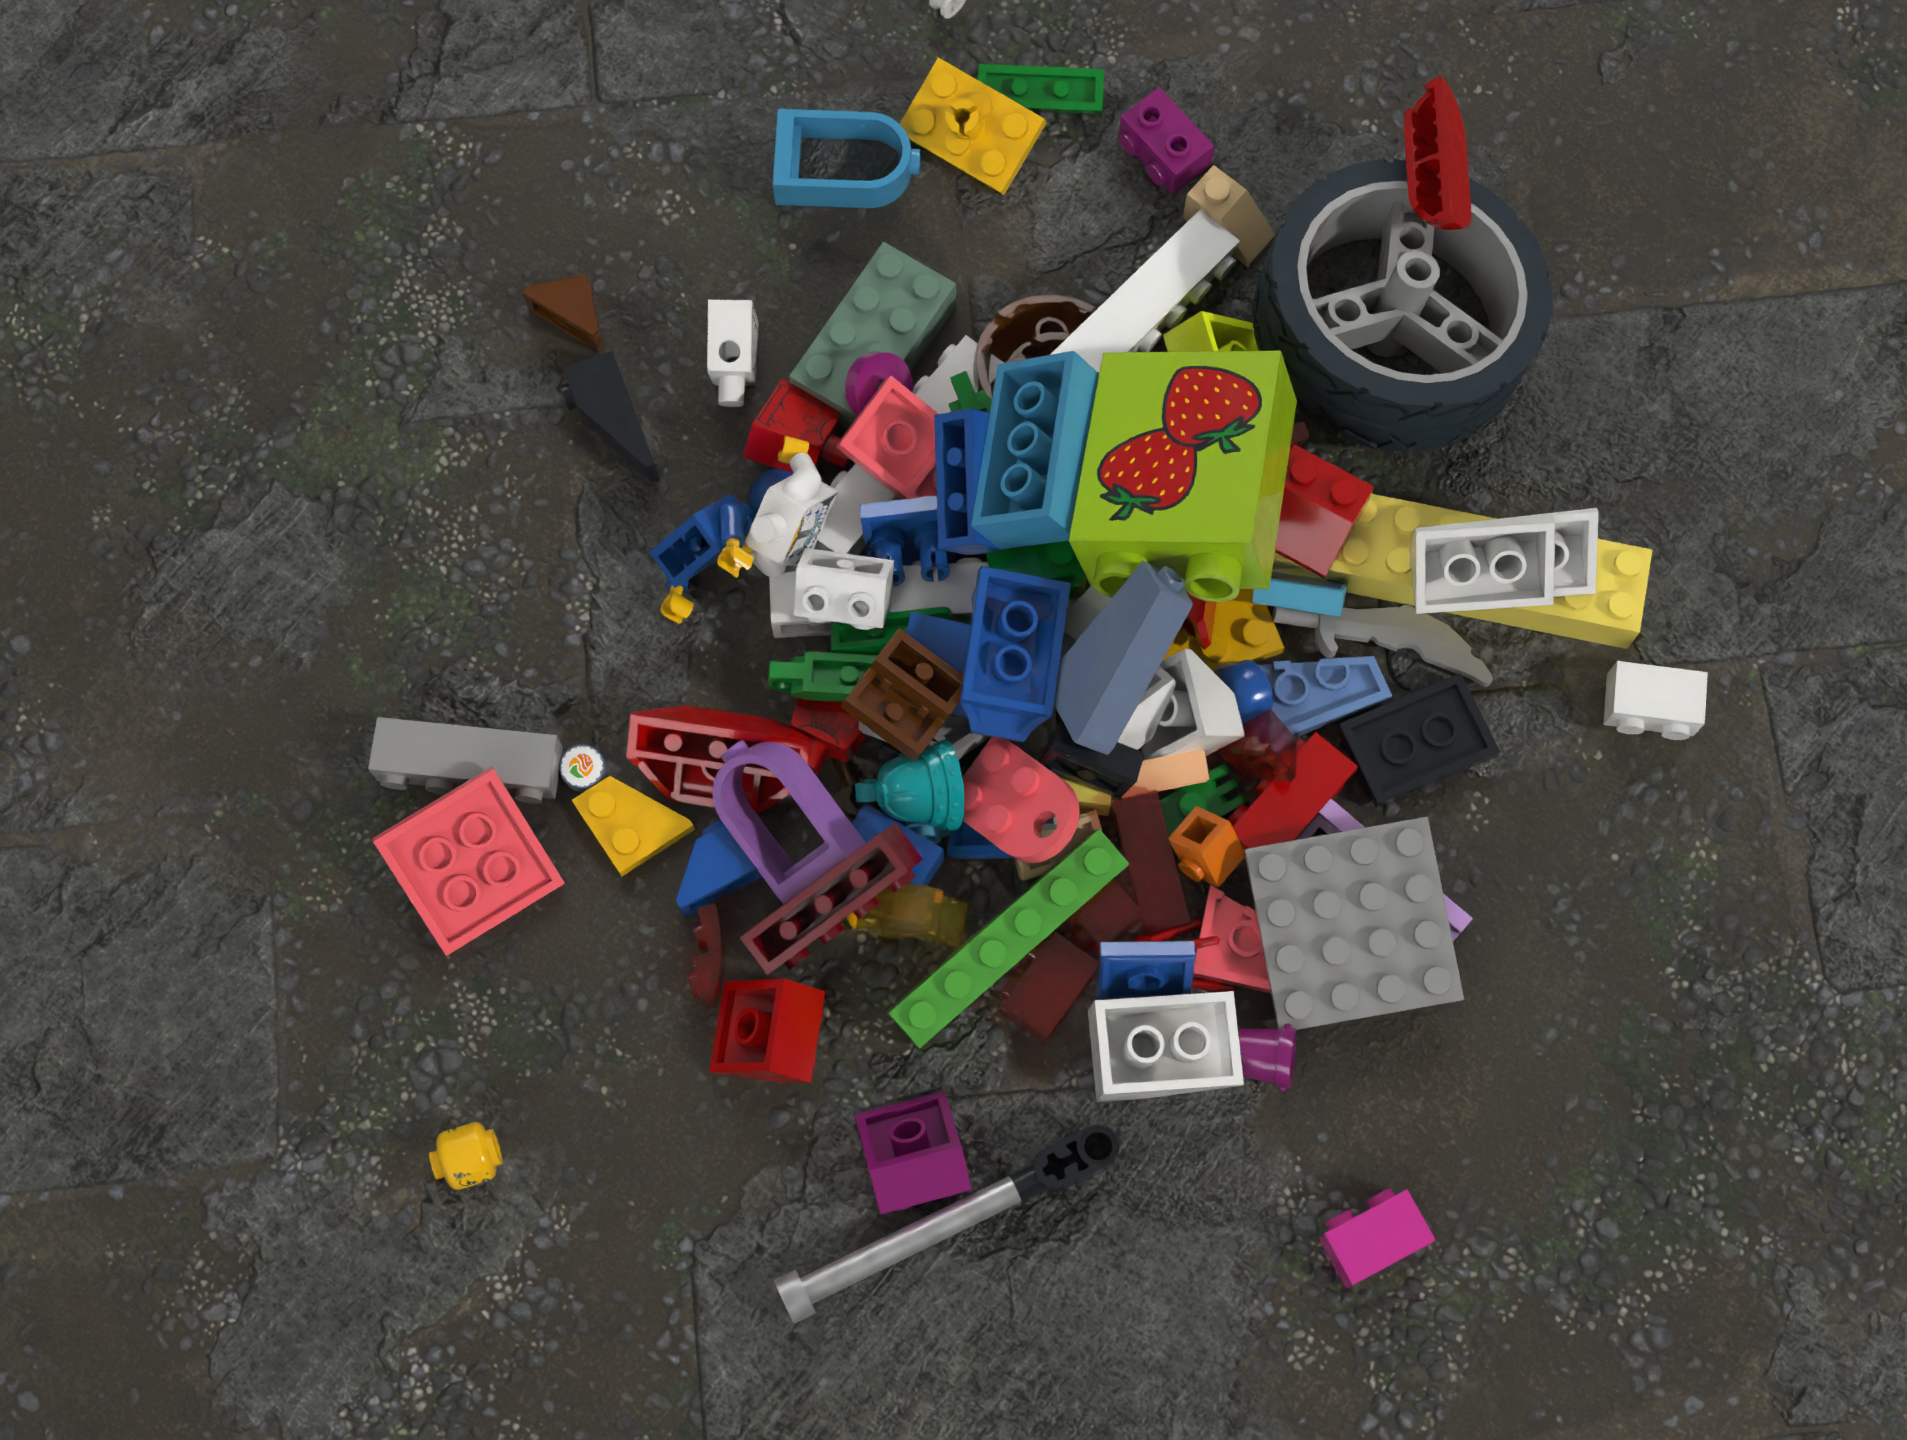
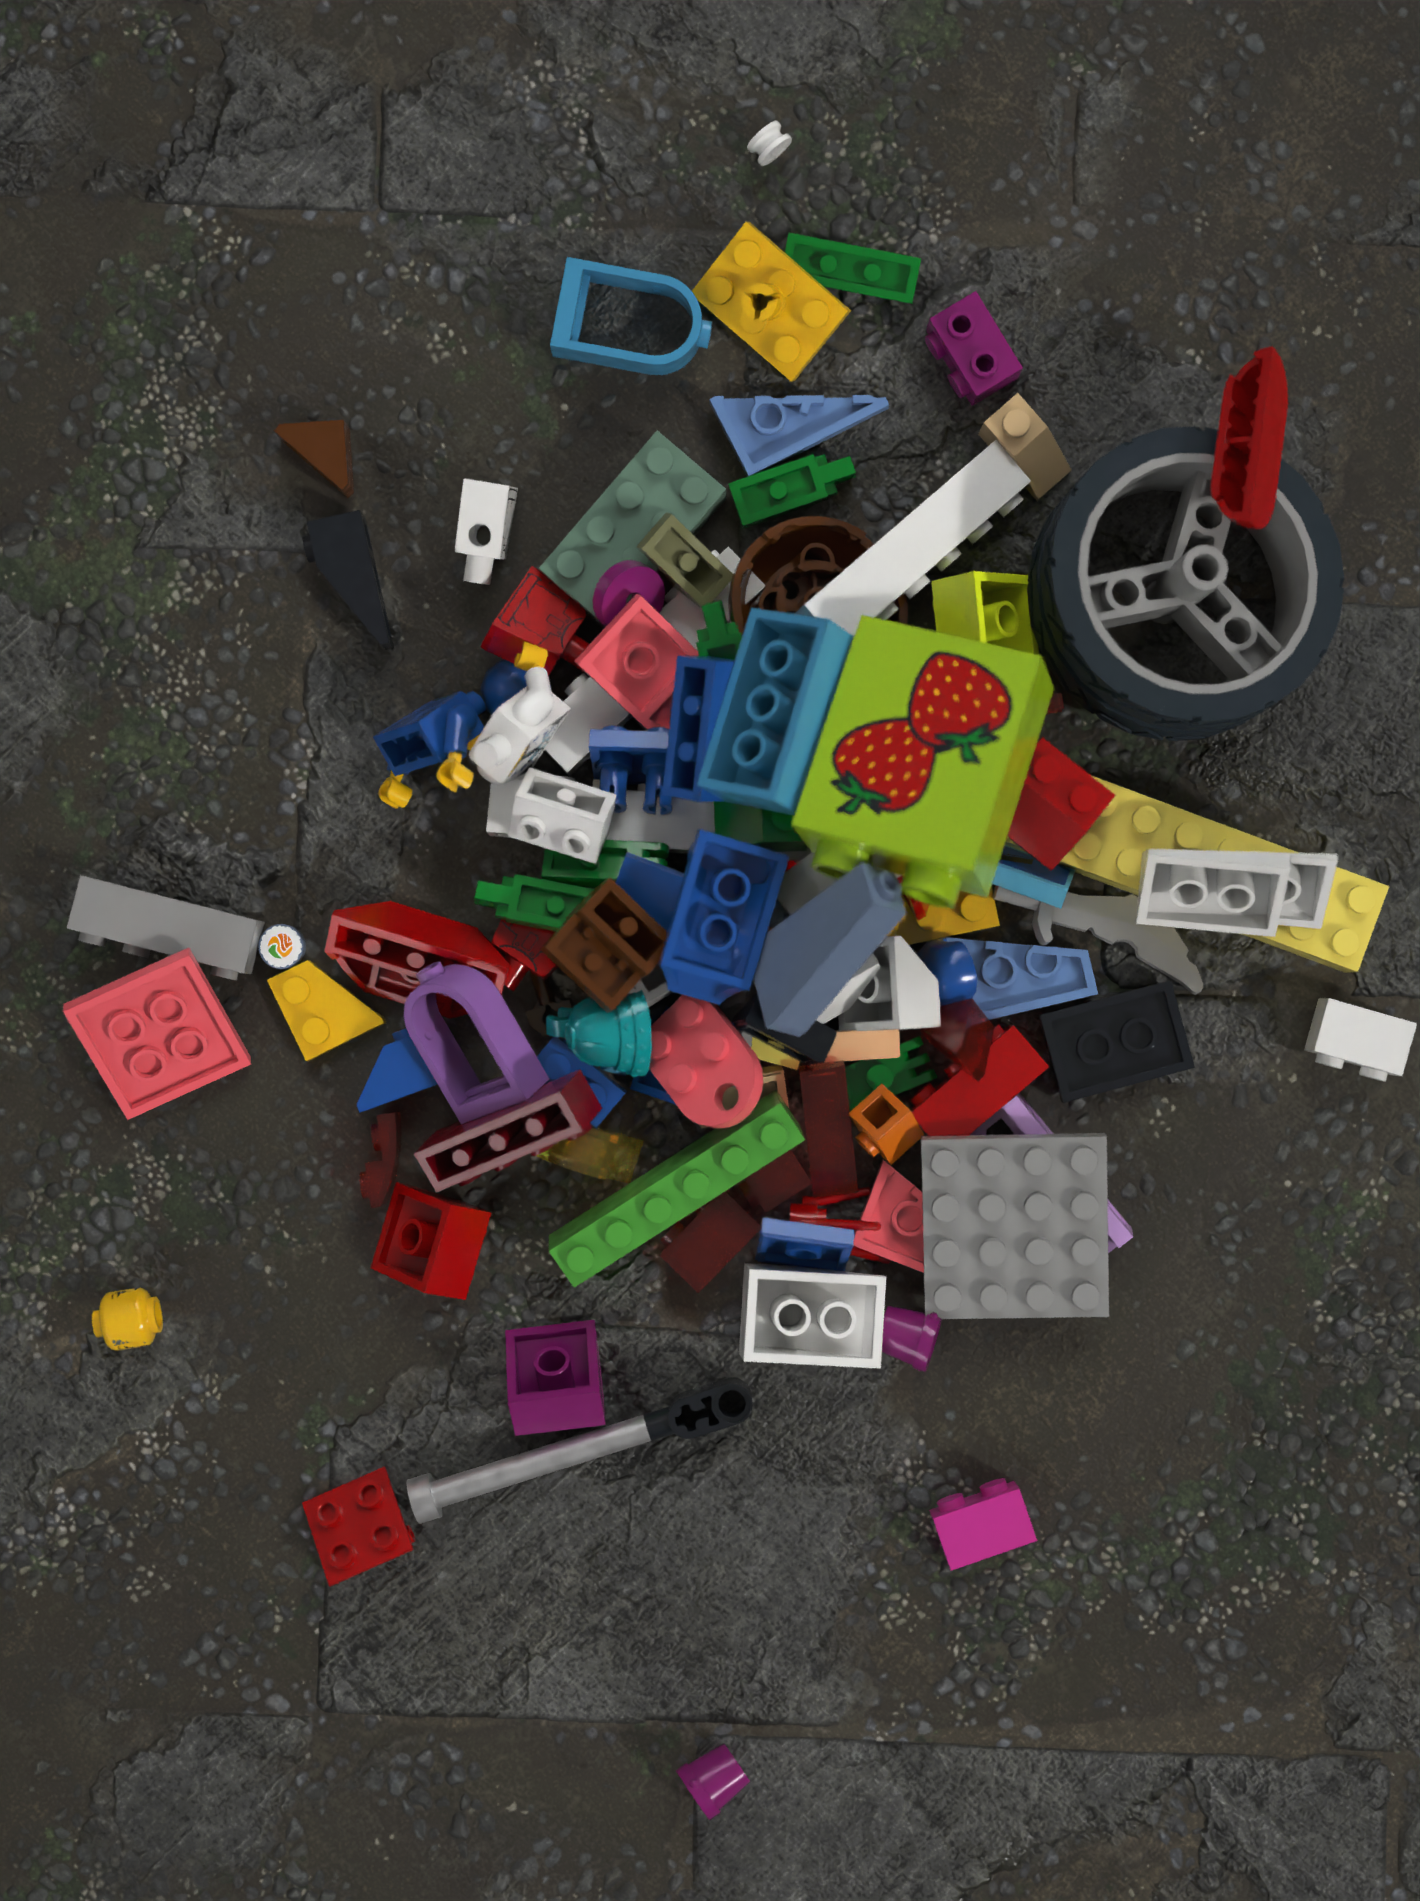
camera: 10 degrees right, 15 degrees up
none -> red hinge [302,1466,416,1587]
none -> olive slope [636,512,733,609]
none -> medium blue wing [709,395,889,477]
none -> green hinge [728,454,856,529]

